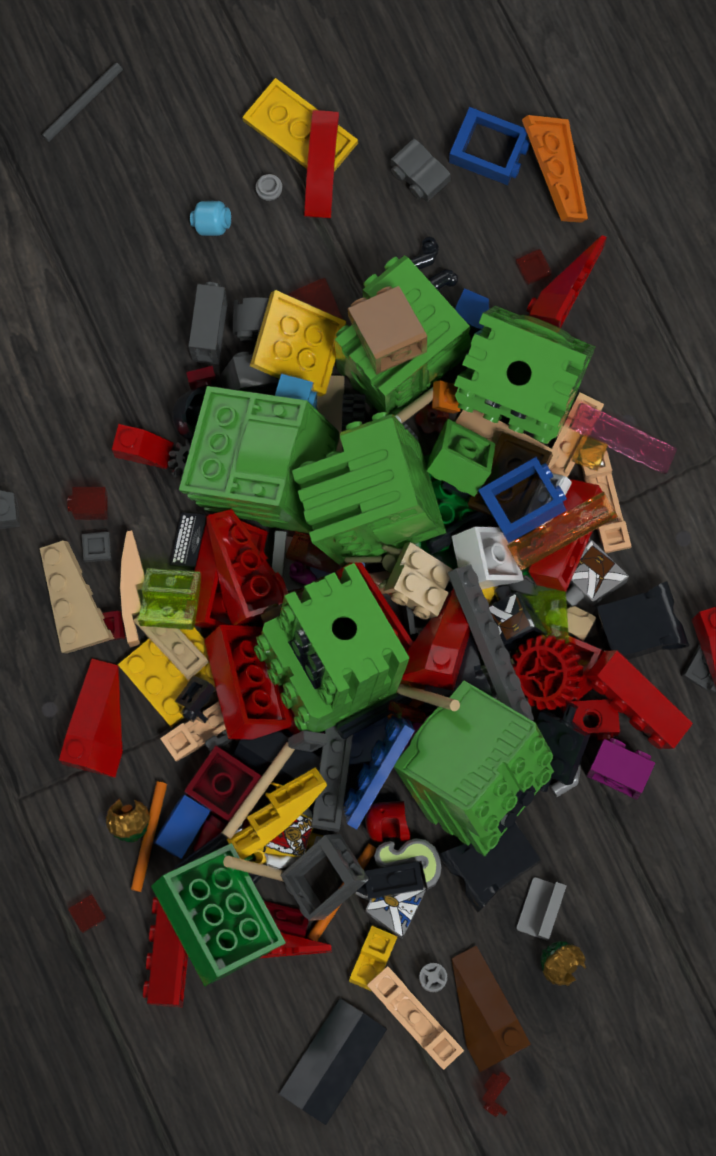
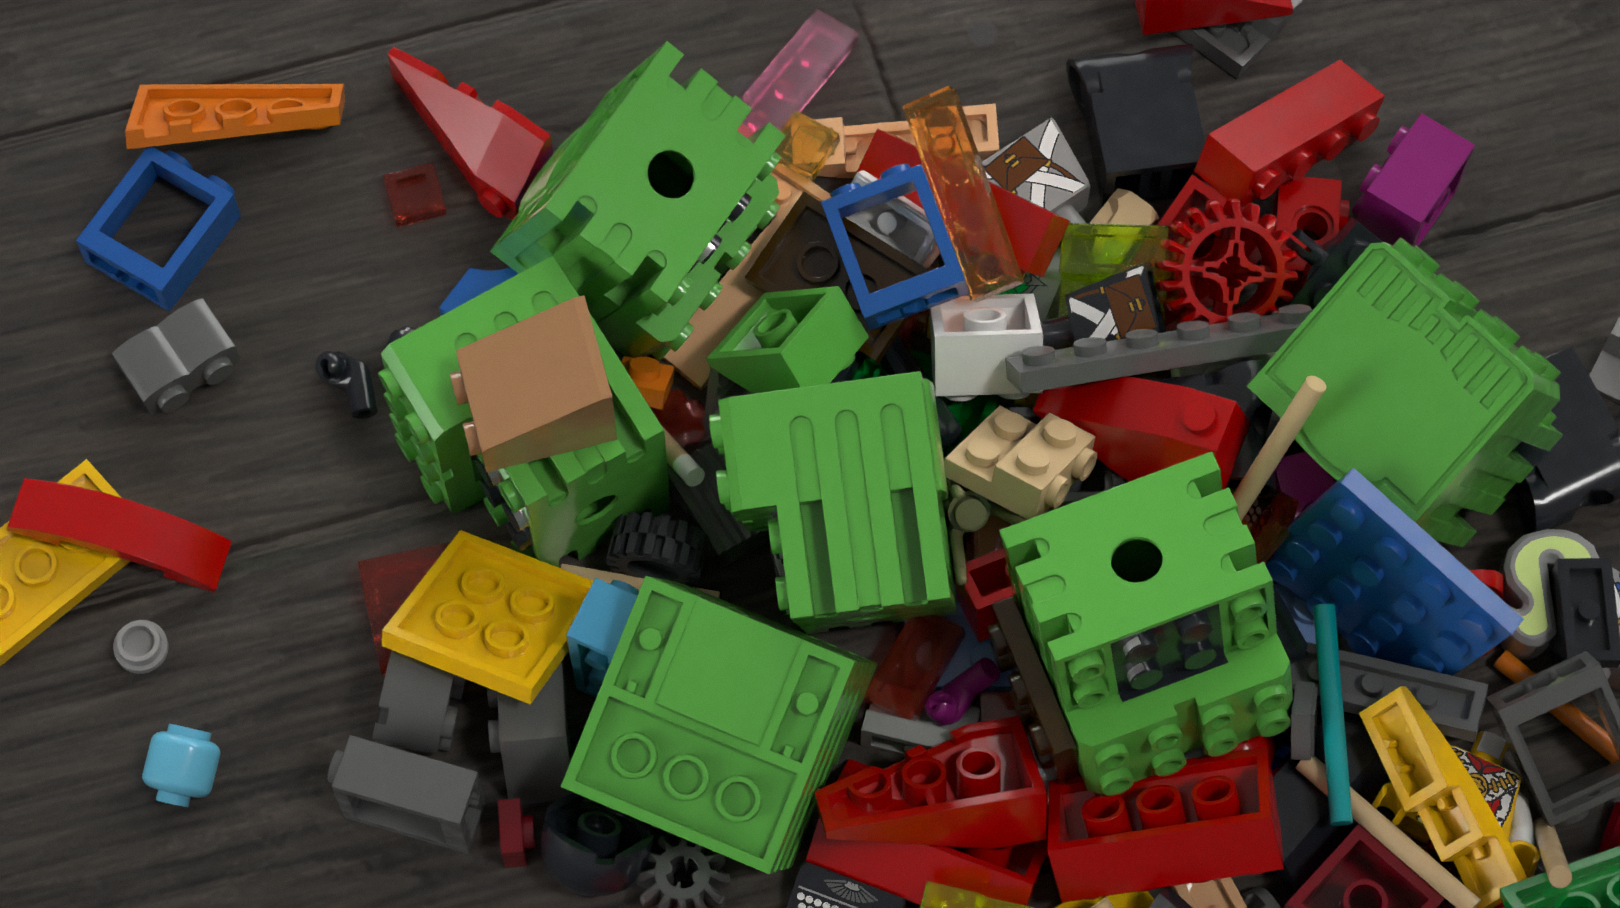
camera: 85 degrees left, 10 degrees down
none -> teal bar [1313,604,1353,826]

